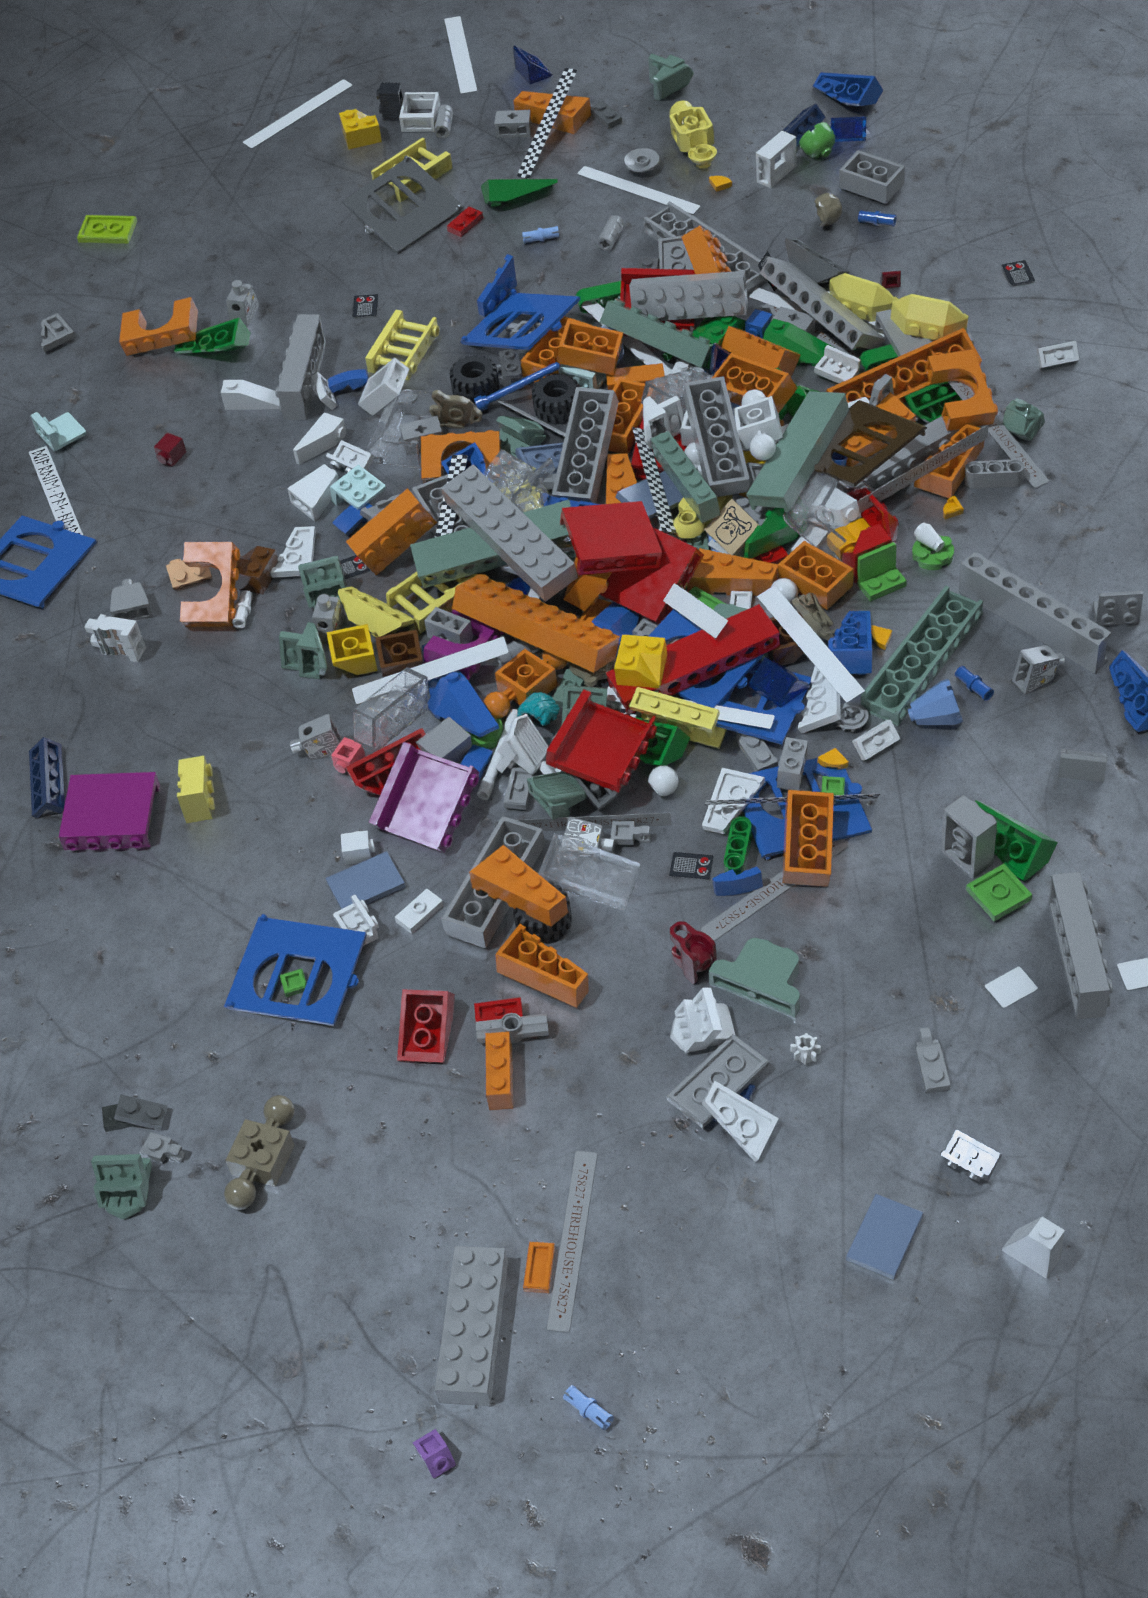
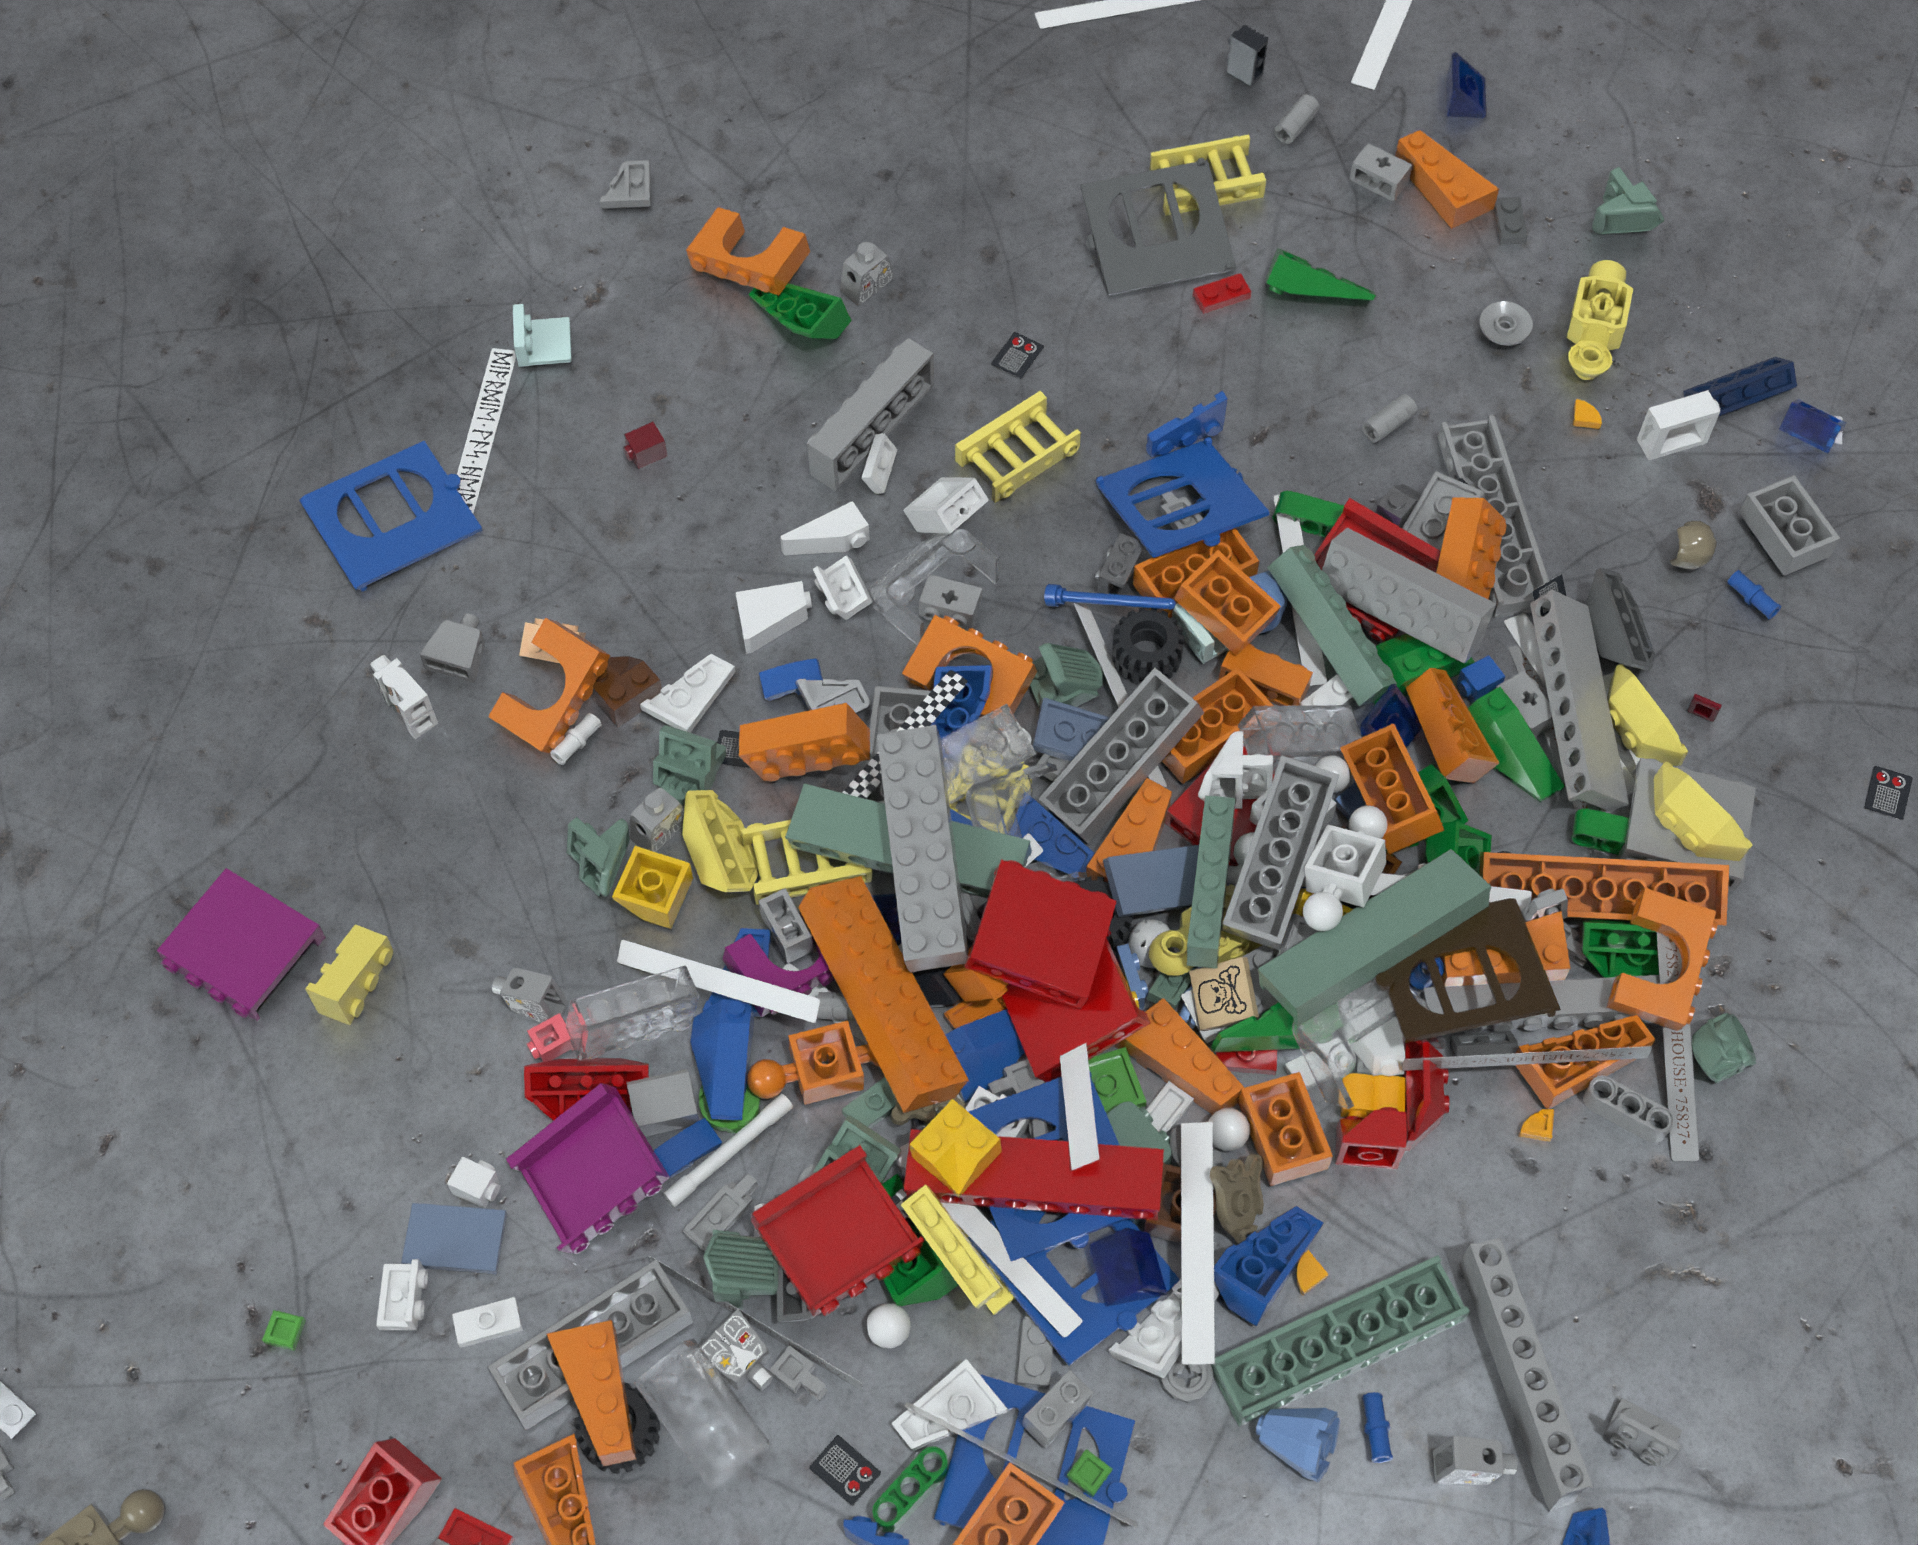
camera: 25 degrees right, 10 degrees up
dark blue fence [29,737,65,819] -> none
lime tile [77,215,137,244] -> none
white slope [221,380,279,410] -> none
blue door [224,914,367,1026] -> none
blue slope [328,369,369,393] -> none
light aqua bracket [330,464,386,510] -> none
yellow slope [339,109,382,150] -> none
reddish brown slope [375,630,423,678] -> none
white window [399,92,441,132] -> none
dark tan tile [429,390,483,429] -> none
black tyre [449,355,499,403] -> none
white piece [495,714,549,774] -> none
sticker [517,68,577,178] -> none
teal hair [517,692,560,726] -> none
light blue pin [522,226,560,244] -> none
white sticker [577,166,700,214] -> none
sticker [632,427,676,533] -> none
bright green cylinder [799,122,835,158] -> none
blue wedge [813,72,883,106] -> none
white bracket [814,345,861,384] -> none
light orange tile [817,748,849,769] -> none
white plate [852,720,900,760] -> none
bright green bracket [858,542,907,602] -> none
bright green plate [912,535,954,570] -> none
white cone [914,522,945,552] -> none
white plate [1036,341,1079,368] -> none

